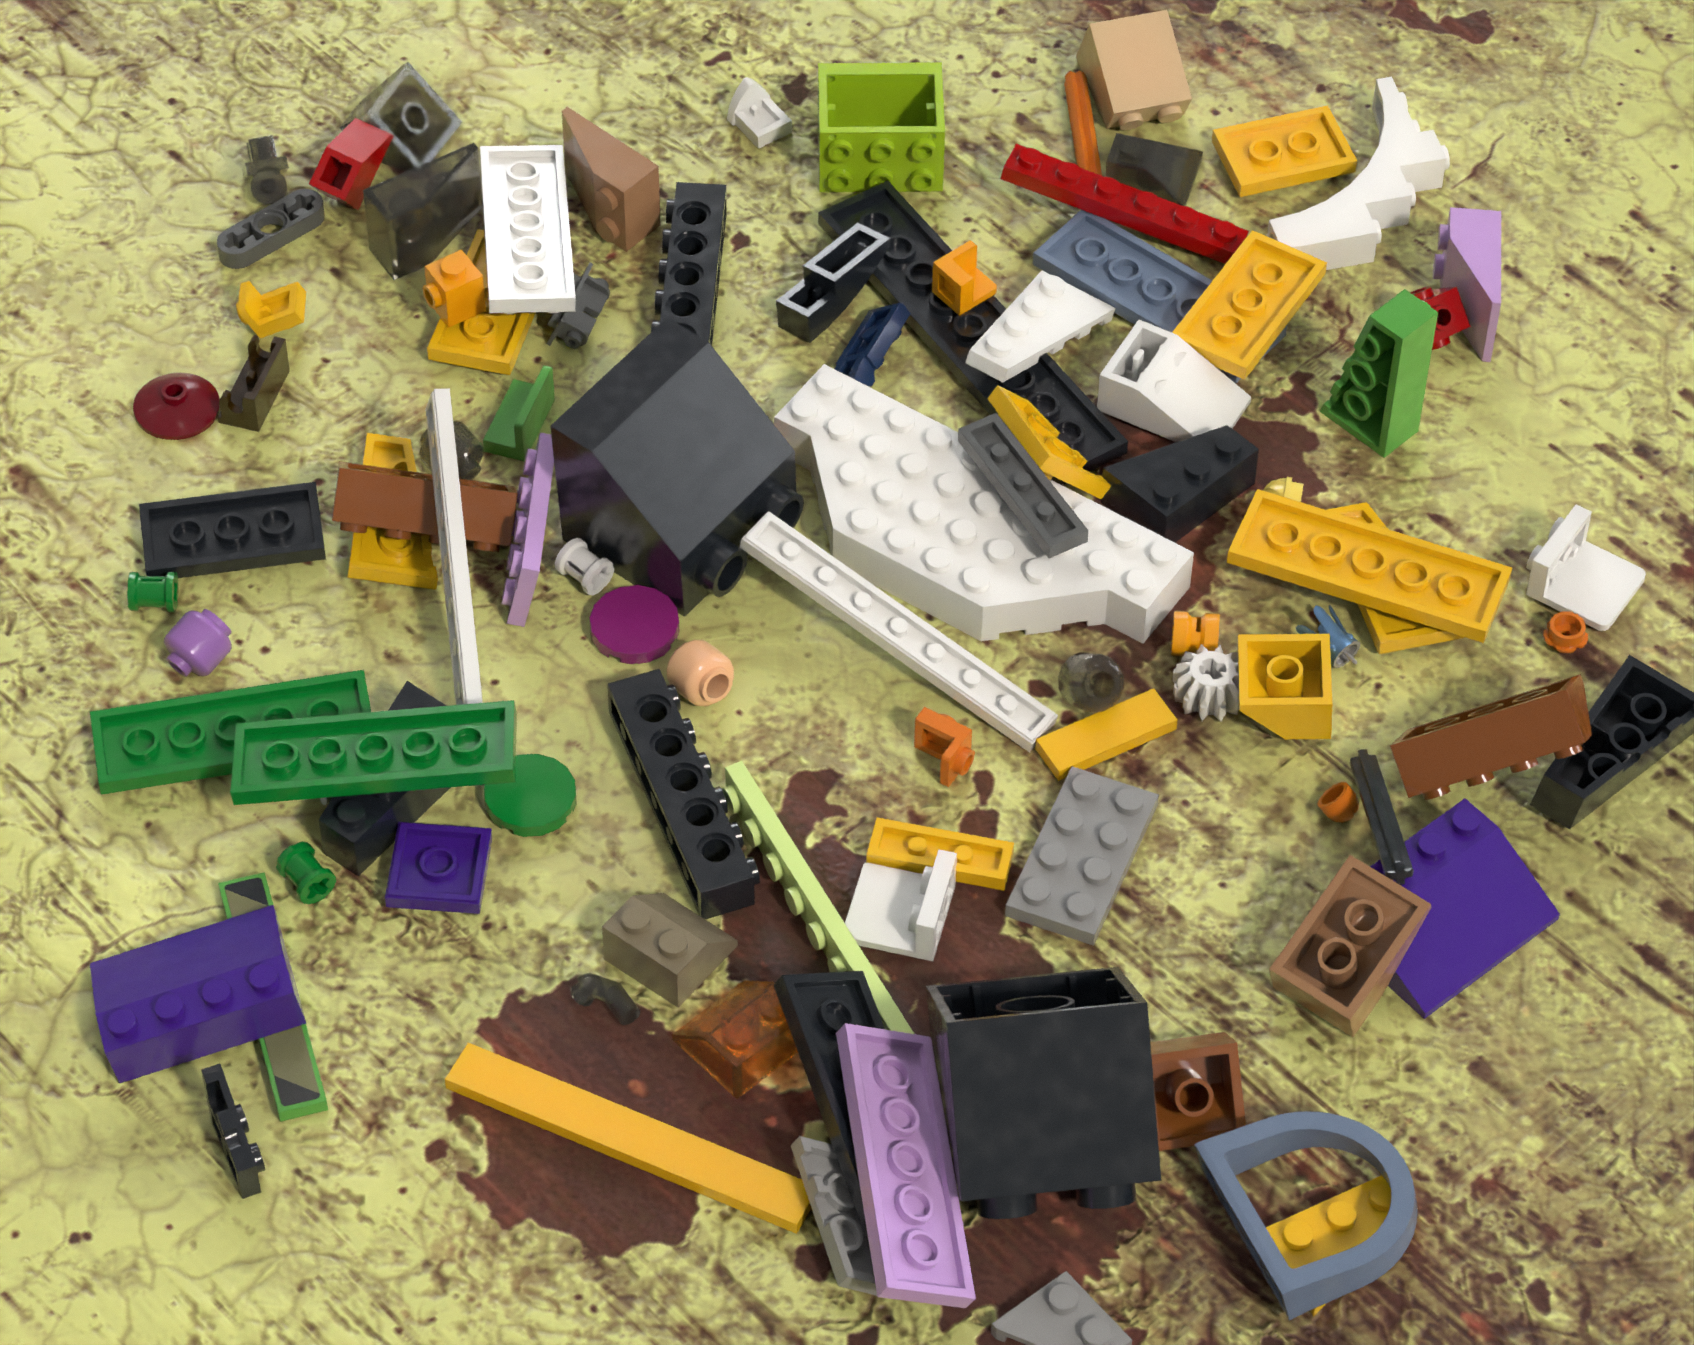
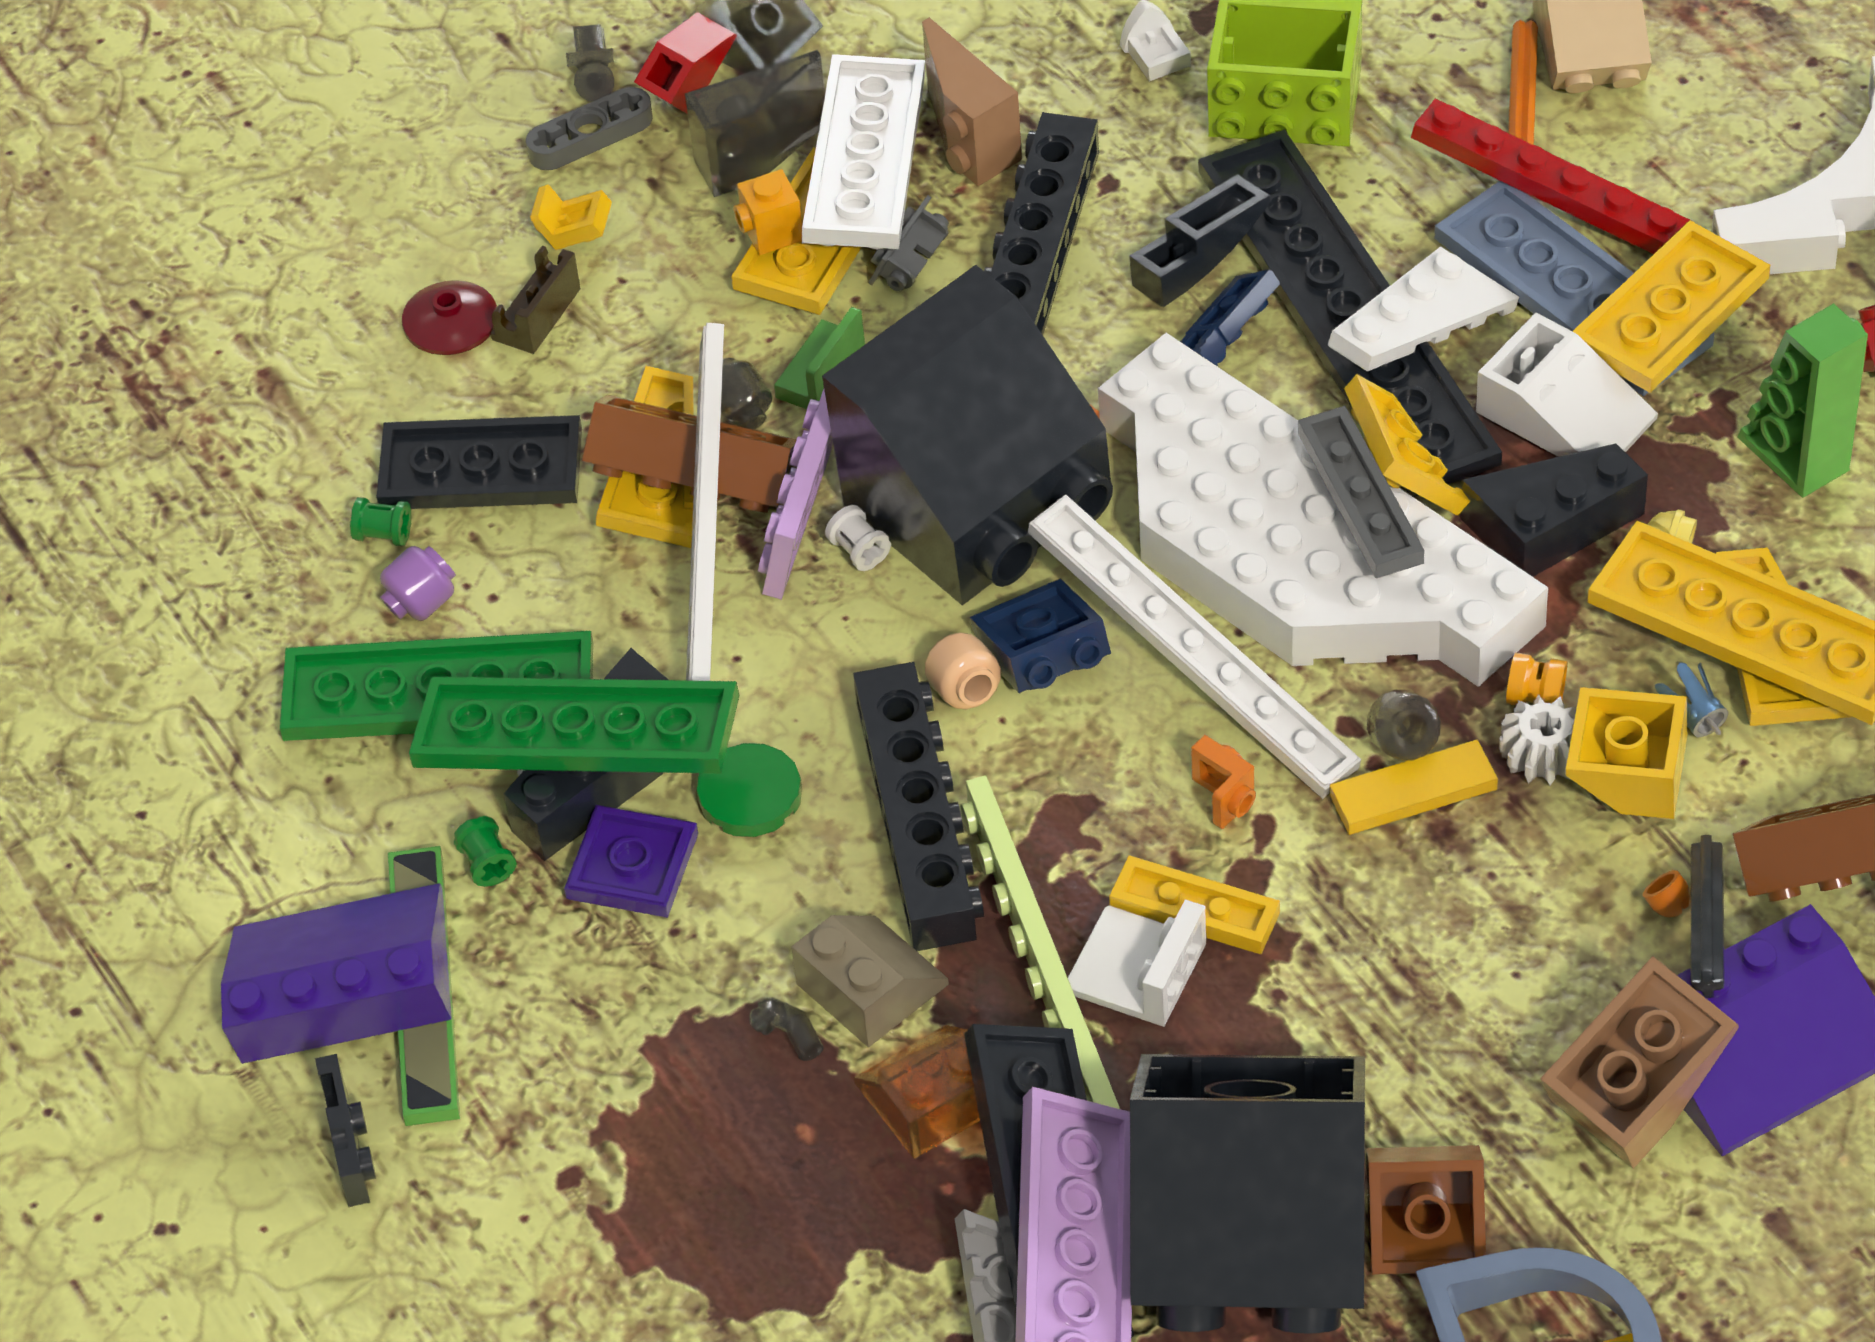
camera: 15 degrees right, 0 degrees up
yellow tile [445,1042,812,1234] -> none
magenta tile [589,585,680,664] -> none
light orange panel [932,240,997,316] -> none
light grey plate [1005,766,1159,946] -> none
clear smoke slope [1105,133,1203,206] -> none
yellow plate [1212,105,1357,197] -> none
none -> dark blue plate [969,578,1111,693]

